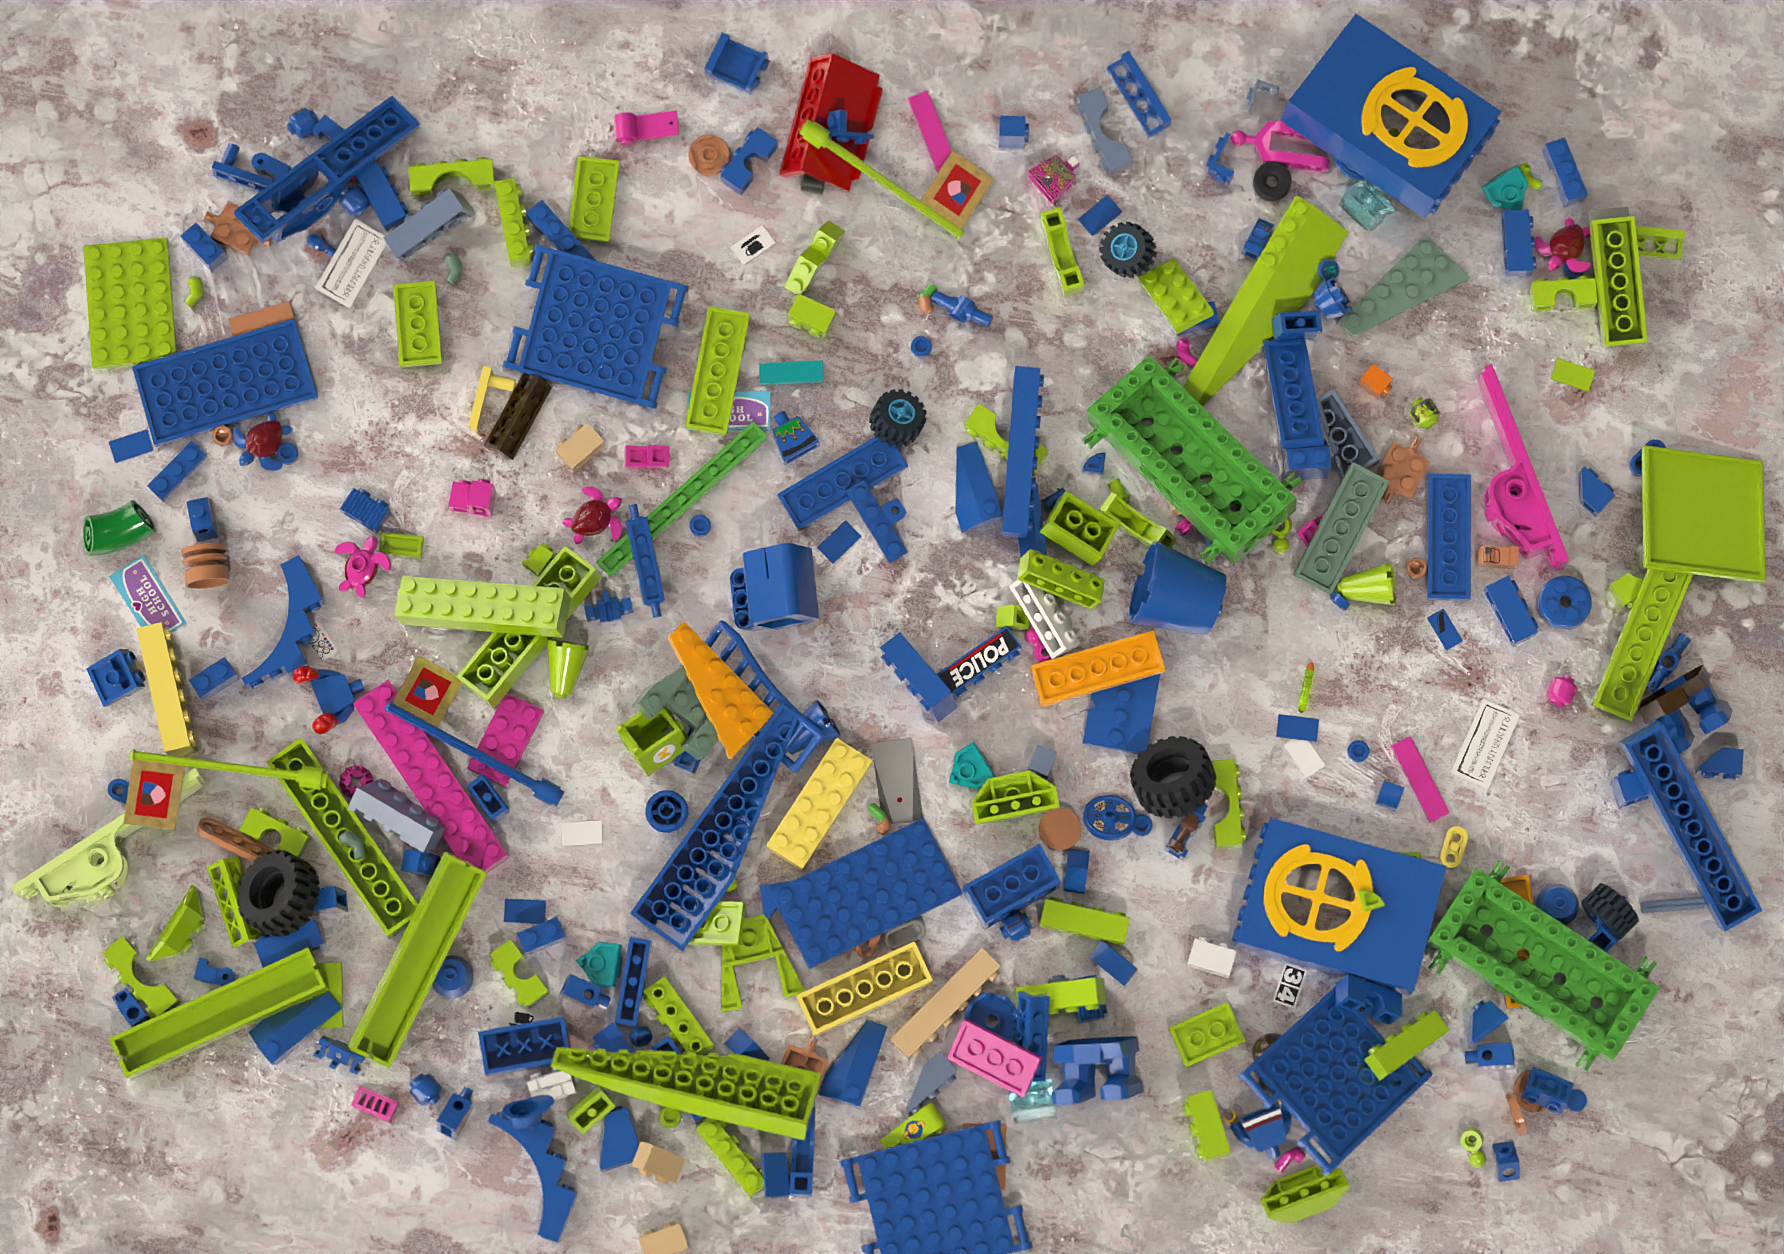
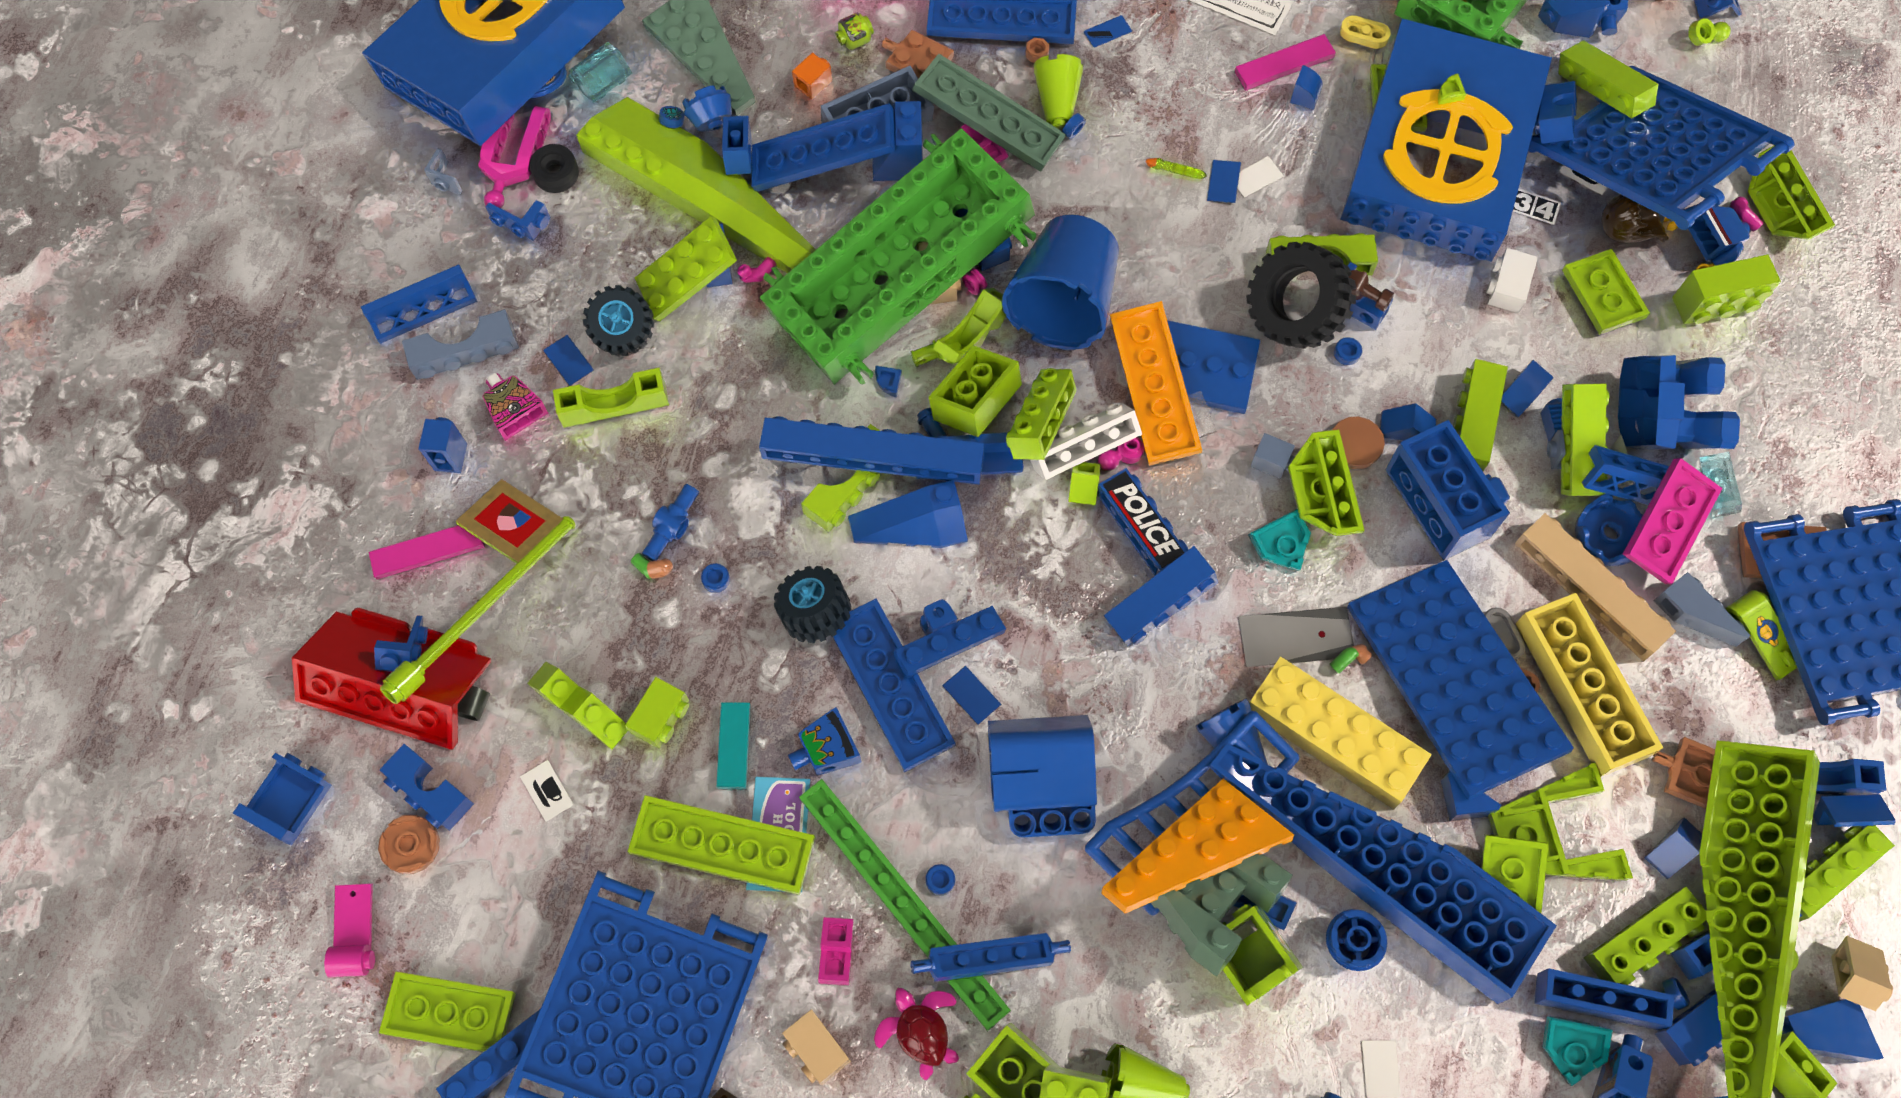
camera: 85 degrees left, 10 degrees down
blue piece [584,590,633,624] -> none
blue wedge [819,1020,888,1109] -> none
blue shield [1083,795,1137,841] -> none
blue leg [1241,218,1274,261] -> none
blue tile [1347,740,1369,763] -> none

